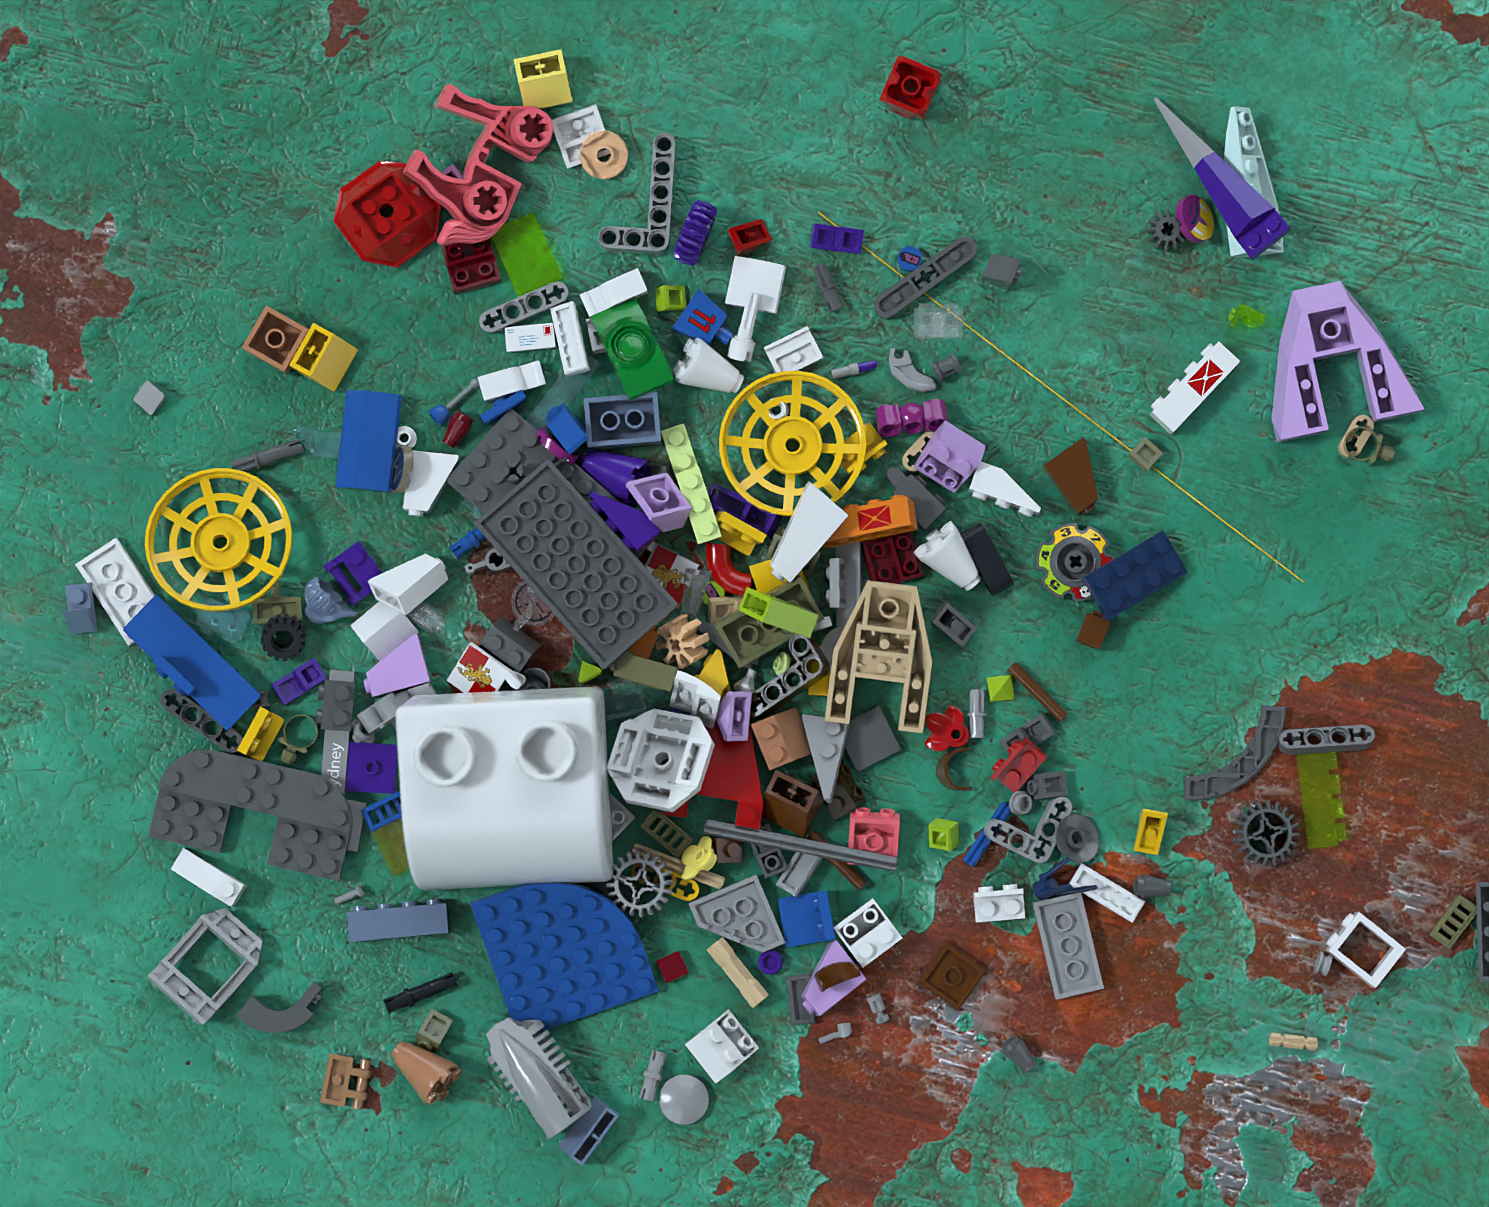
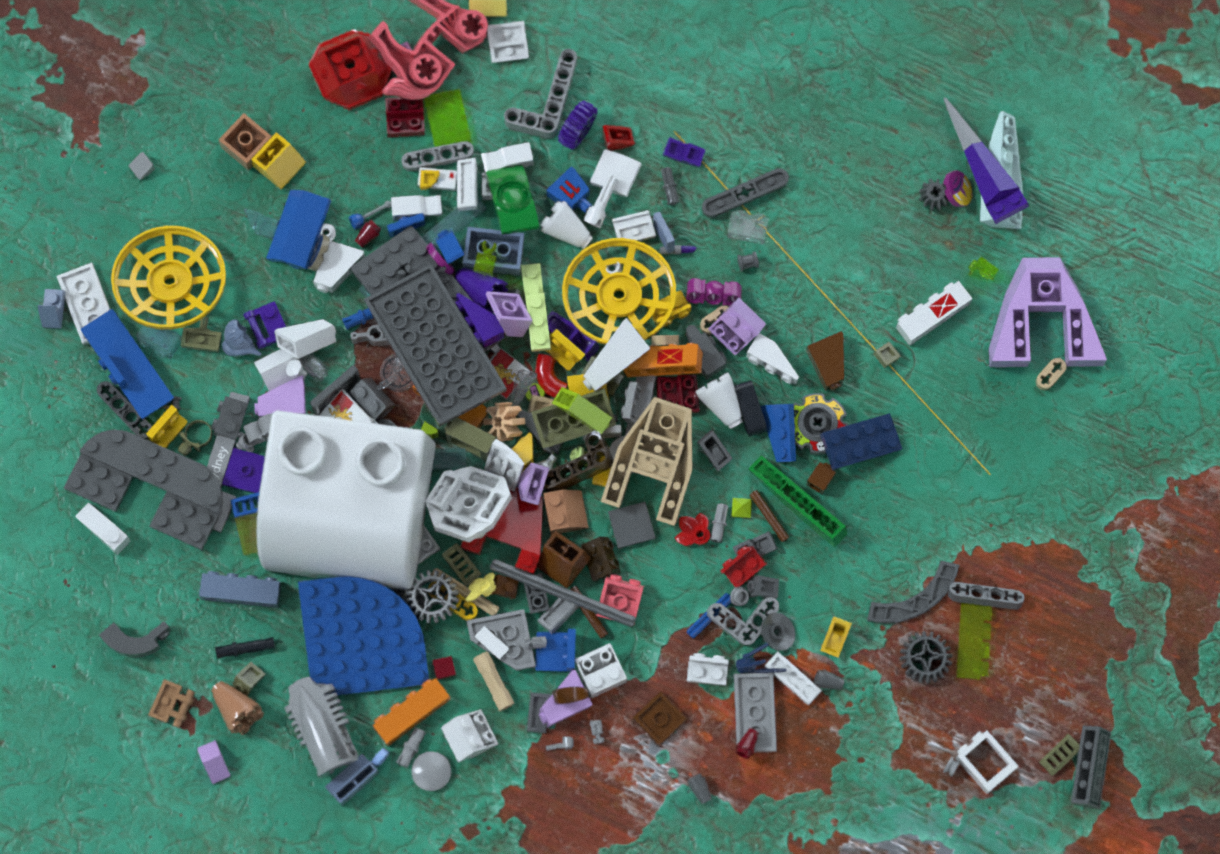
camera: 10 degrees right, 10 degrees down
light grey wedge [147,908,262,1026] -> none
dark grey axle [231,438,304,472] -> none
black tyre [261,614,306,662] -> none
dark purple slope [271,657,327,706] -> none
light grey piece [334,884,364,905] -> none
light nougat tile [579,130,628,179] -> none
lime slope [655,285,686,312] -> none
dark purple tile [758,950,783,975] -> none
light grey wing [802,714,850,803] -> none
red piece [879,56,942,119] -> none
light grey piece [888,348,936,392] -> none
blue tile [897,246,922,272] -> none
lime slope [928,818,959,851] -> none
reddish brown helmet [936,748,972,791] -> none
dark grey slope [981,254,1022,290] -> none
tan axle [1269,1033,1318,1051] -> none
olive piece [1343,426,1395,466] -> none
none -> lavender slope [197,740,231,784]
none -> white rock [286,359,307,378]
none -> dark grey tile [310,364,361,416]
none -> light blue tile [371,748,389,767]
none -> orange brick [373,678,451,747]
none -> yellow tile [420,170,440,190]
none -> clear neon green plate [473,240,497,276]
none -> white sticker [474,626,509,659]
none -> light grey piece [523,636,547,649]
none -> tan beam [651,335,679,345]
none -> sand blue tile [653,212,675,253]
none -> dark red cone [735,728,759,759]
none -> green slope [748,455,847,548]
none -> blue wing [760,404,796,462]

